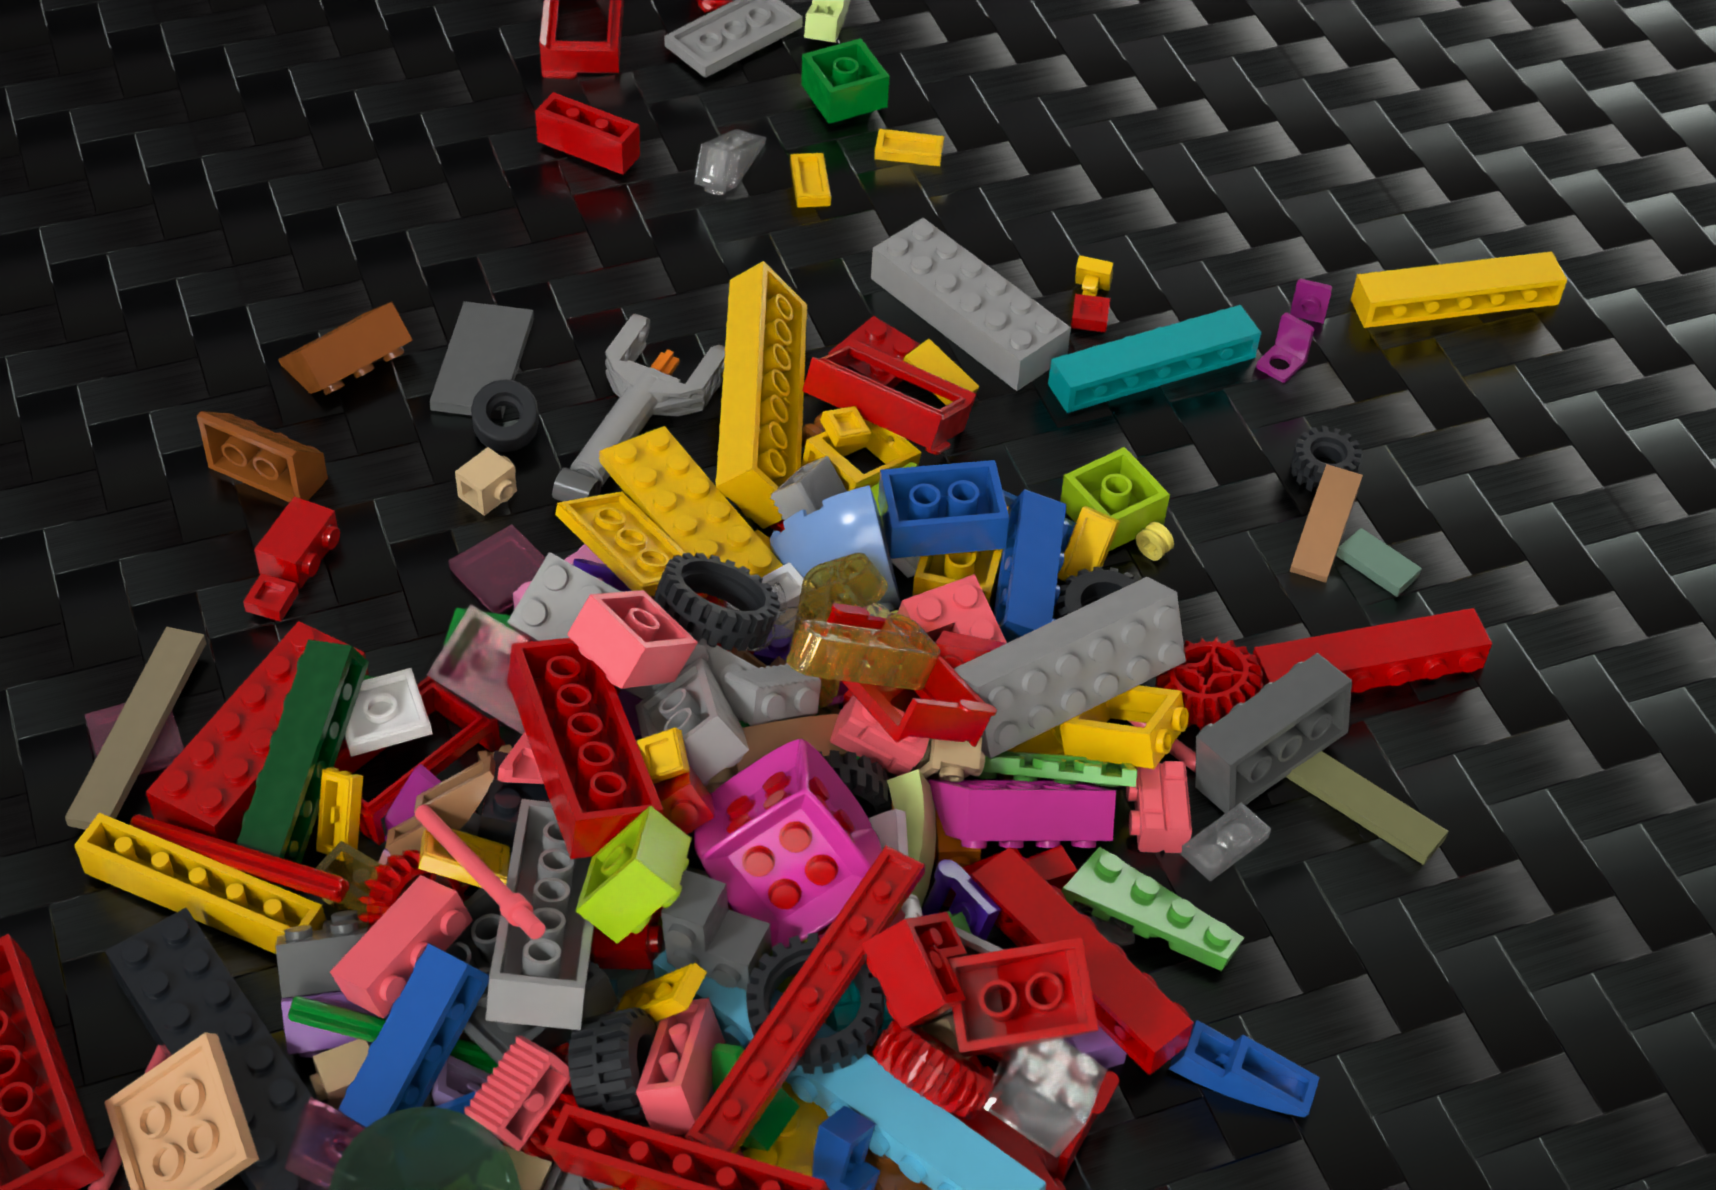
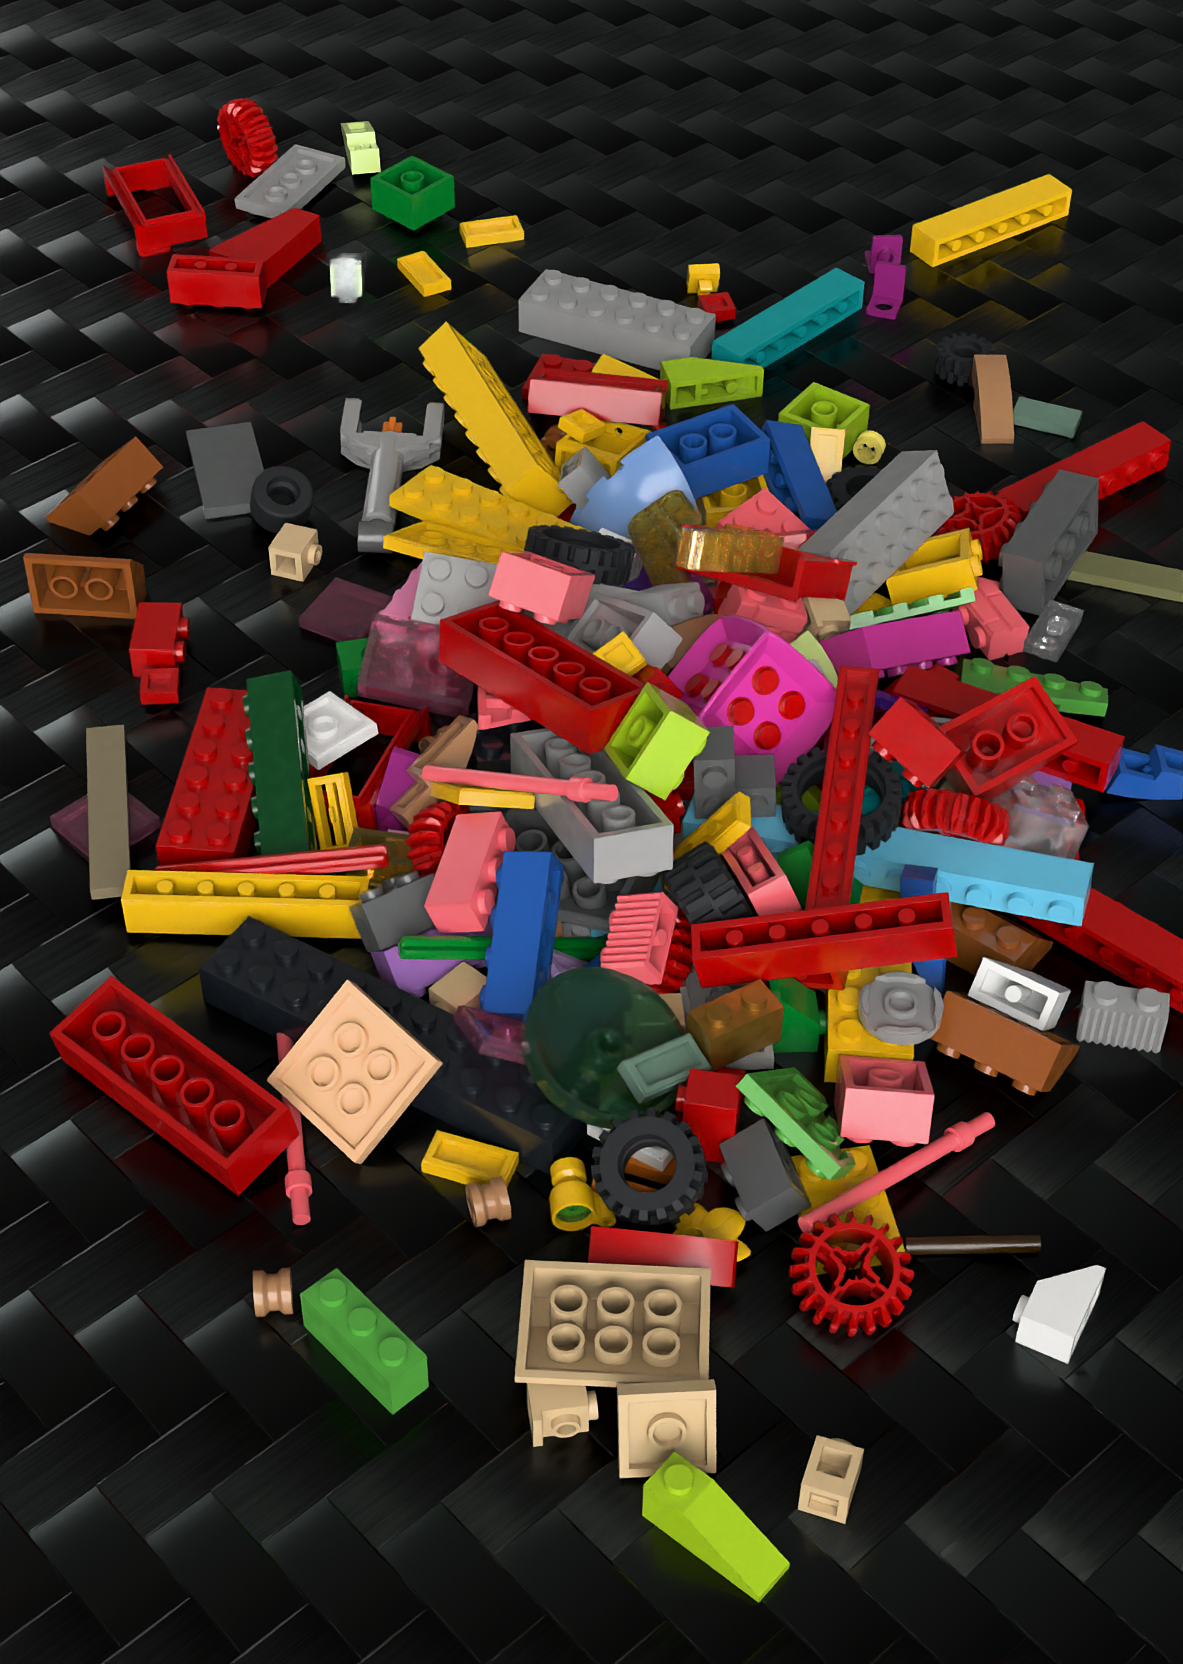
camera: 20 degrees left, 5 degrees down
none -> red slope [209,207,322,288]
none -> lime slope [660,357,764,410]

